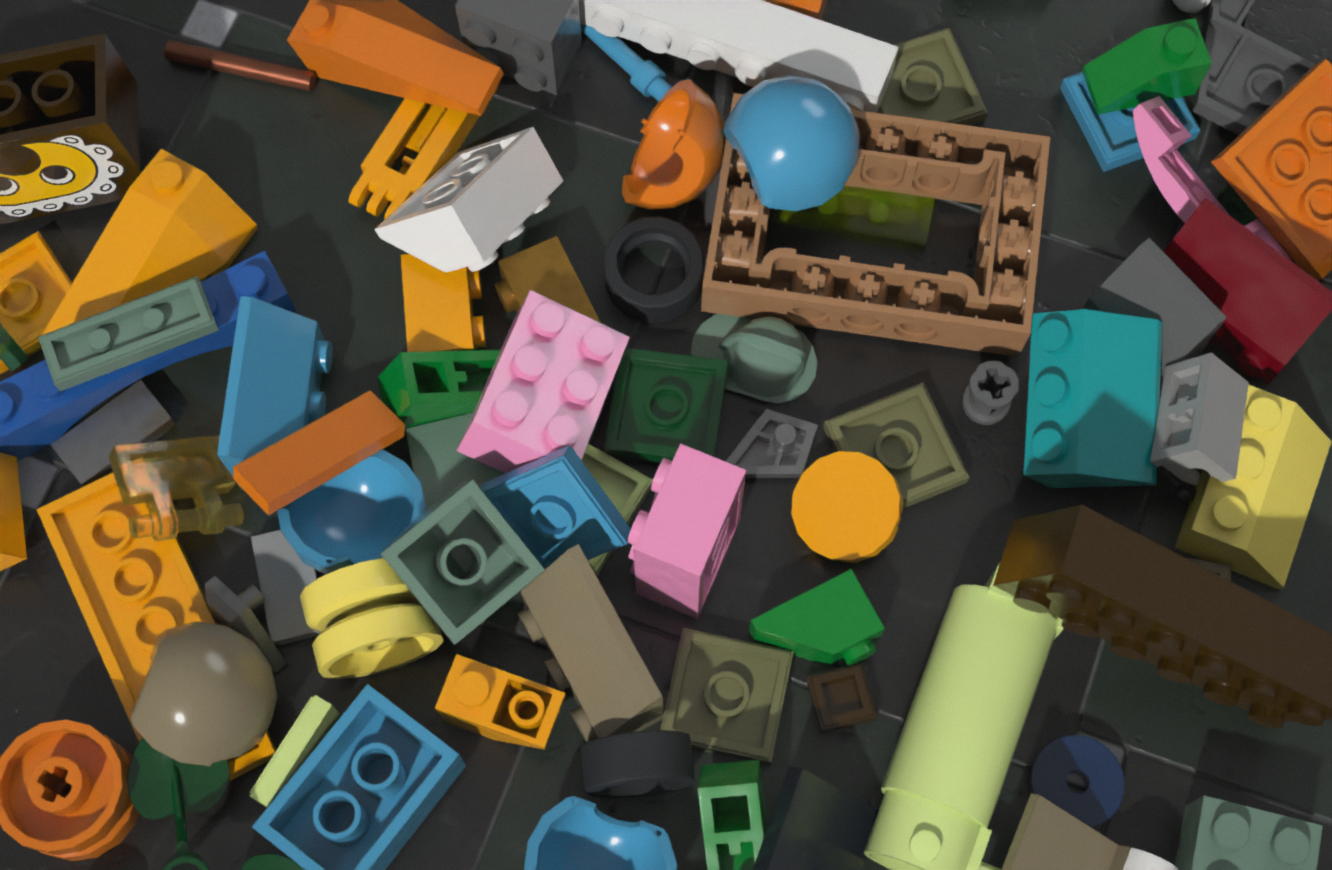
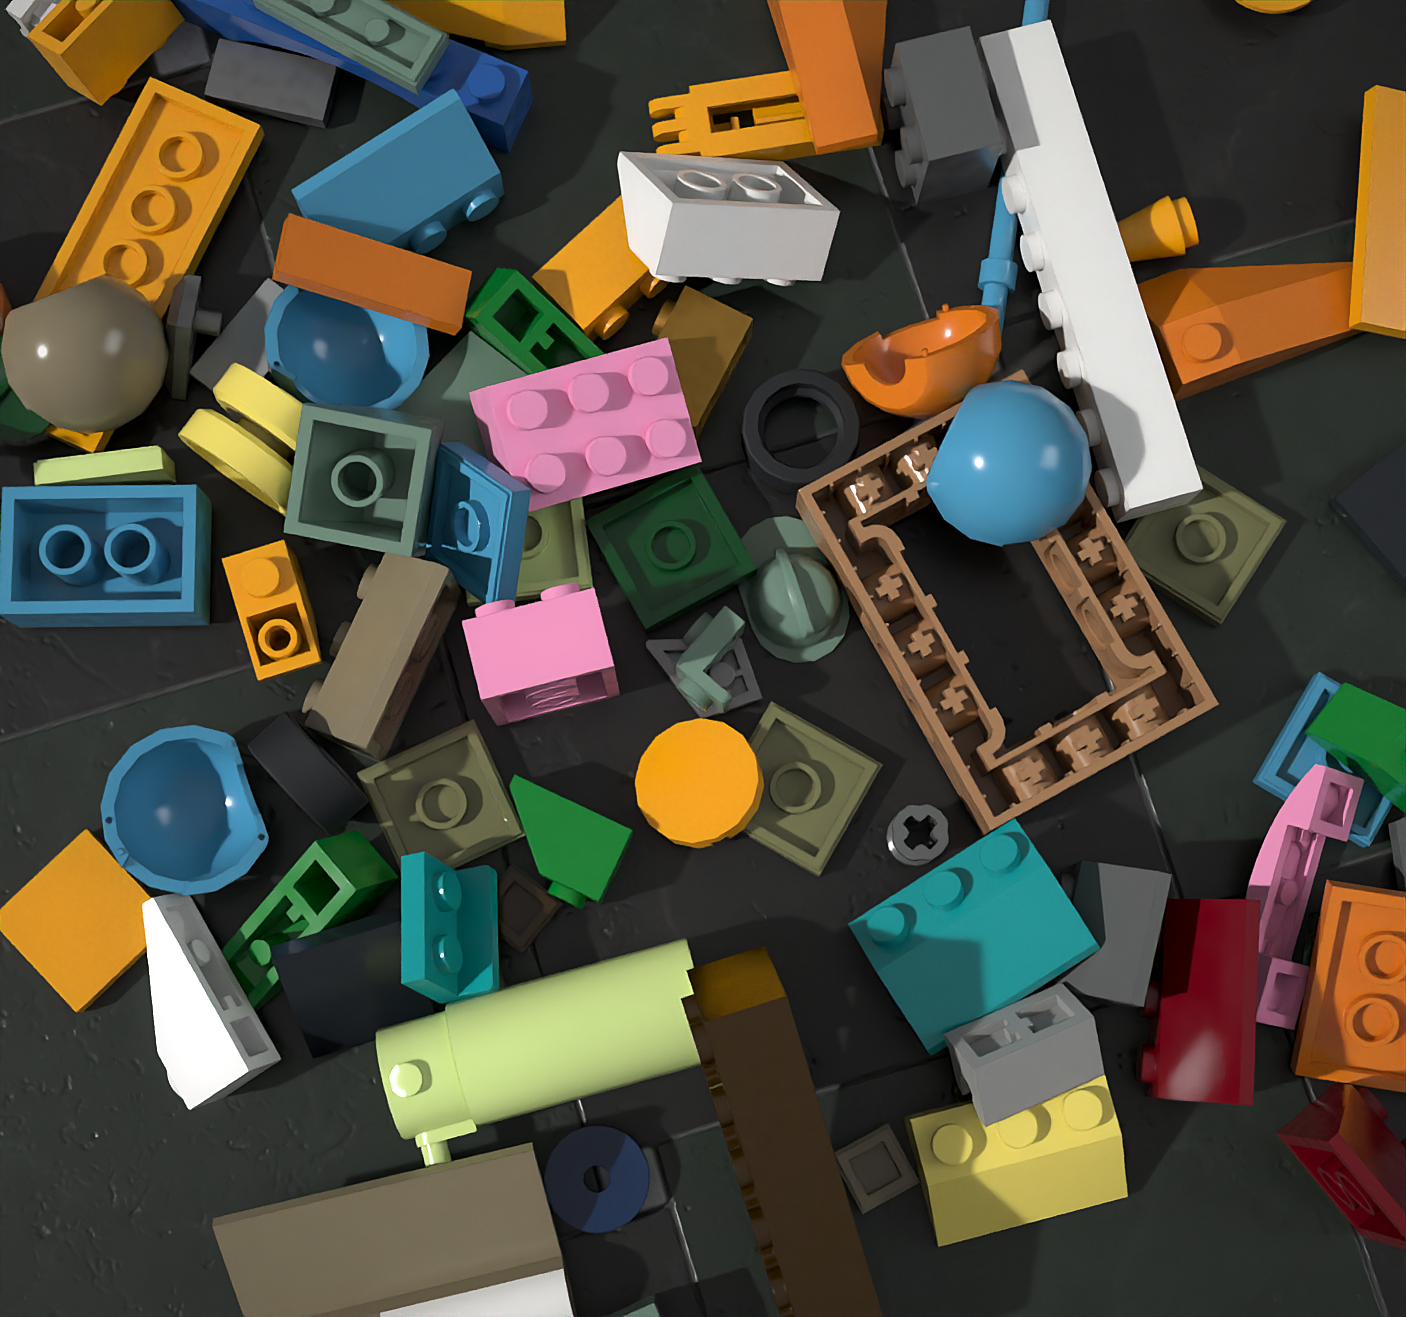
camera: 50 degrees right, 10 degrees up
clear yellow plate [108,435,244,541] -> none
clear neon green tile [771,186,935,250] -> none
none -> teal bracket [401,851,499,1004]
none -> sand green bracket [674,605,745,714]

